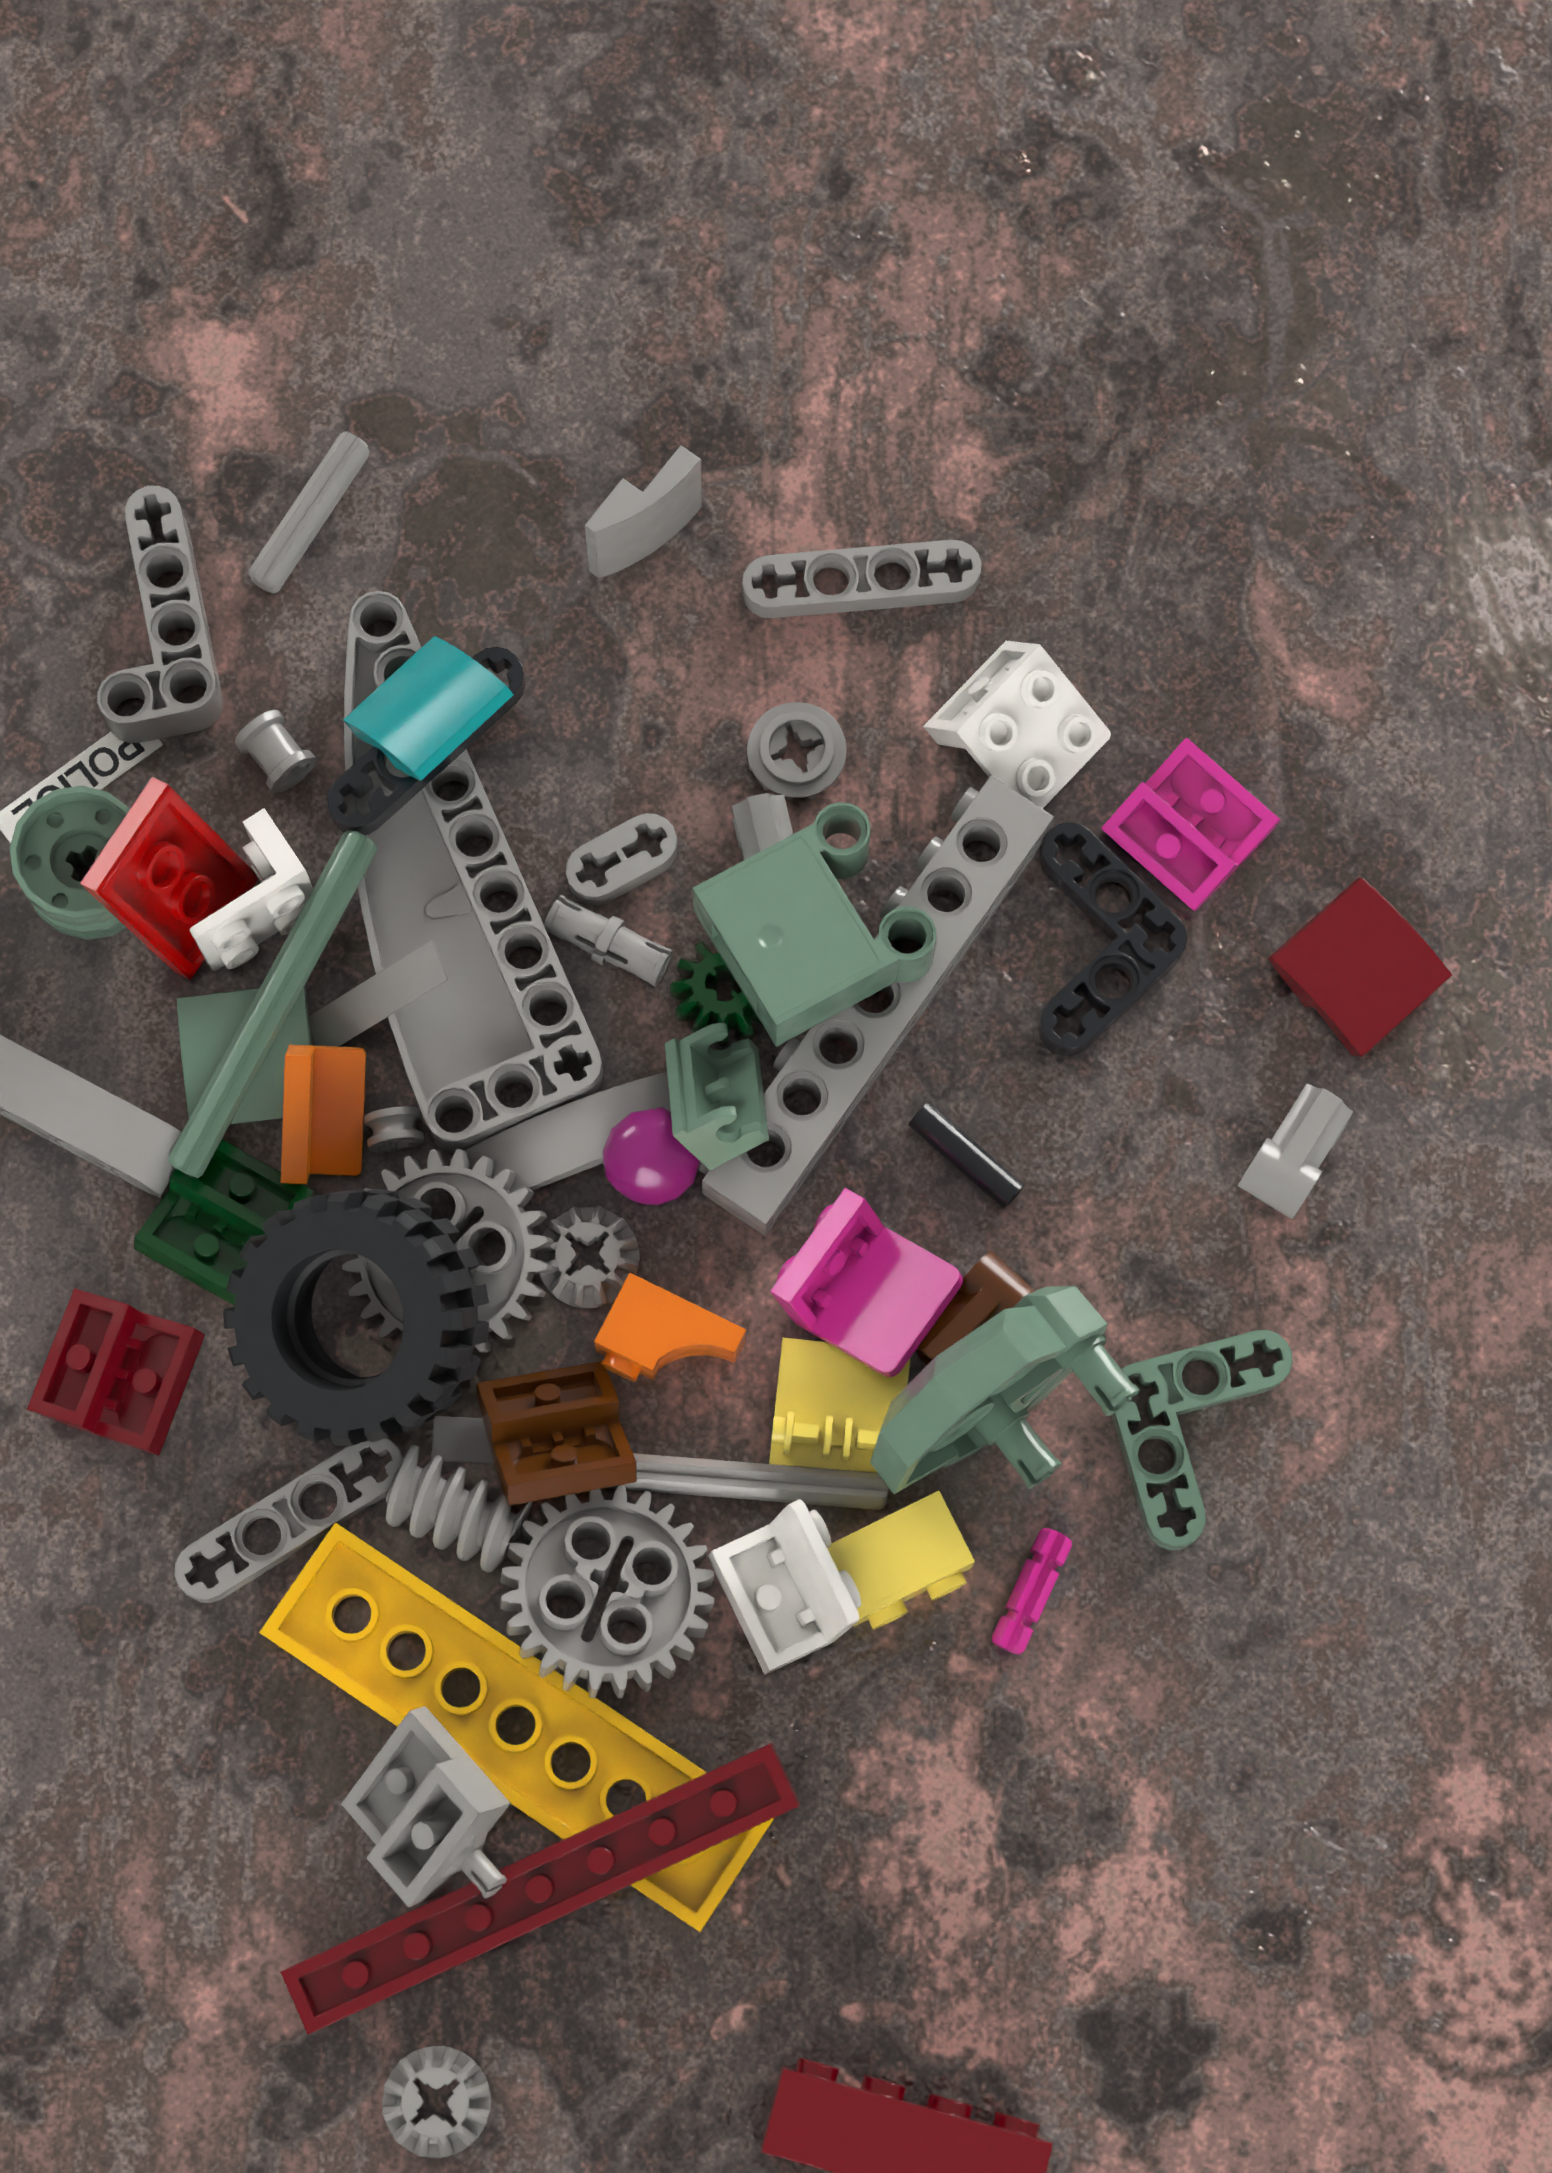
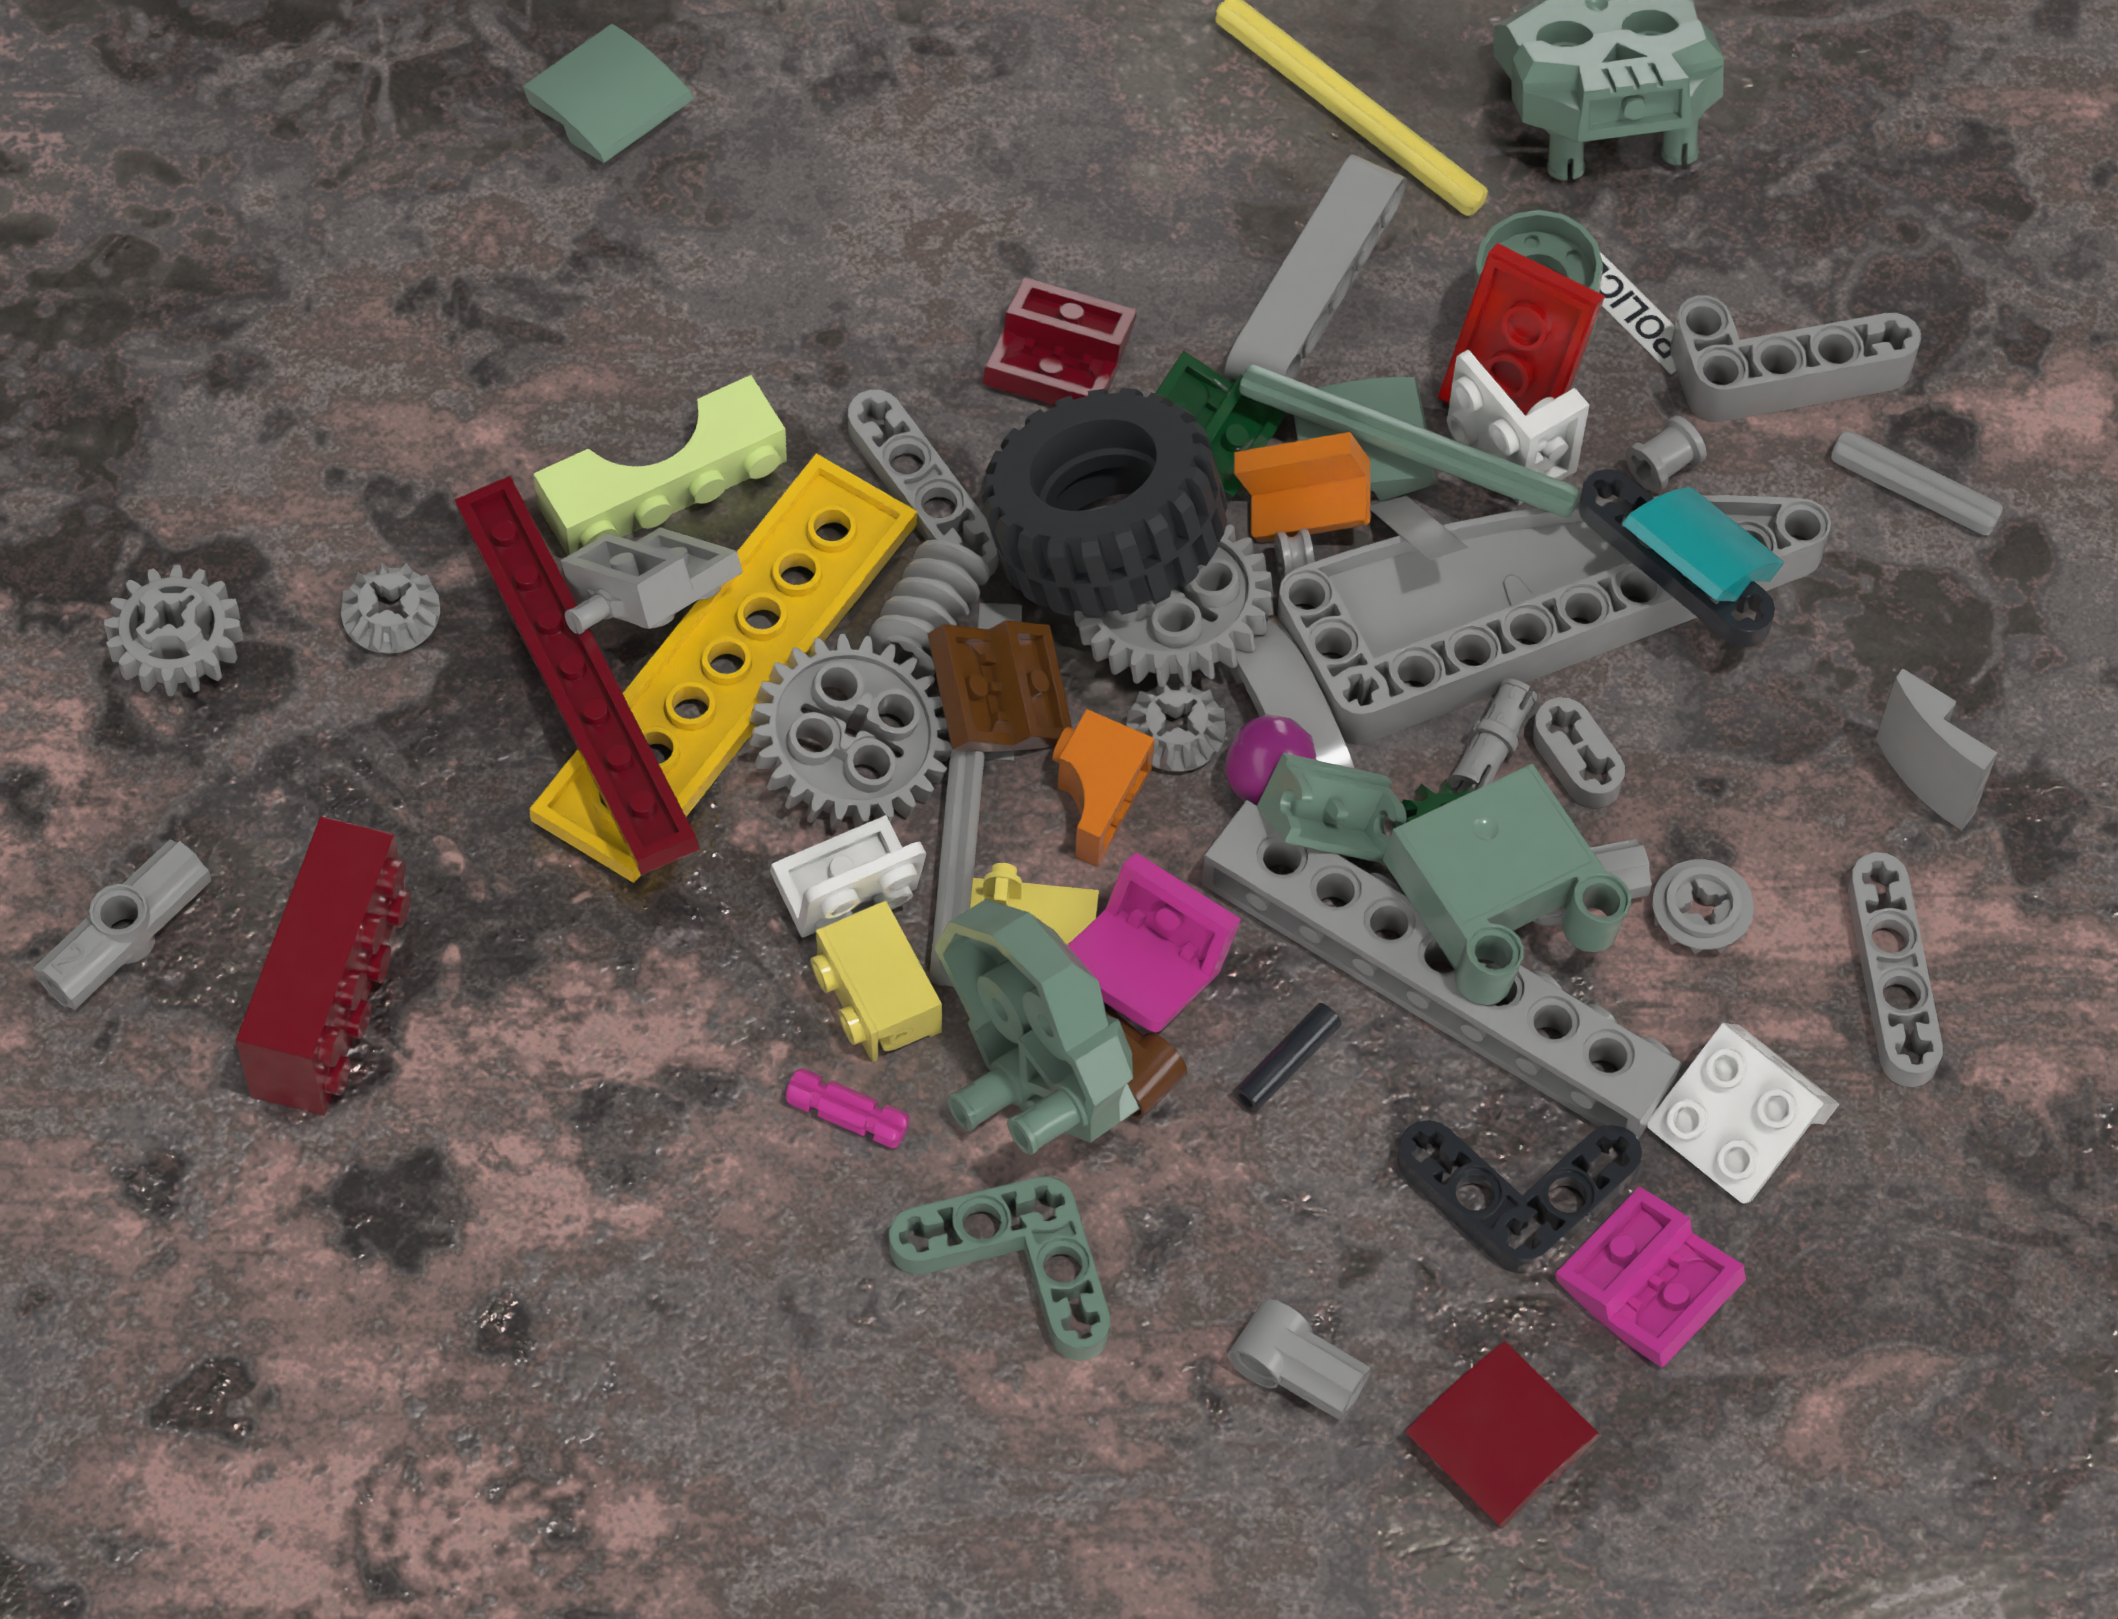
camera: 90 degrees right, 15 degrees down
none -> yellowish green arch [533,375,787,556]

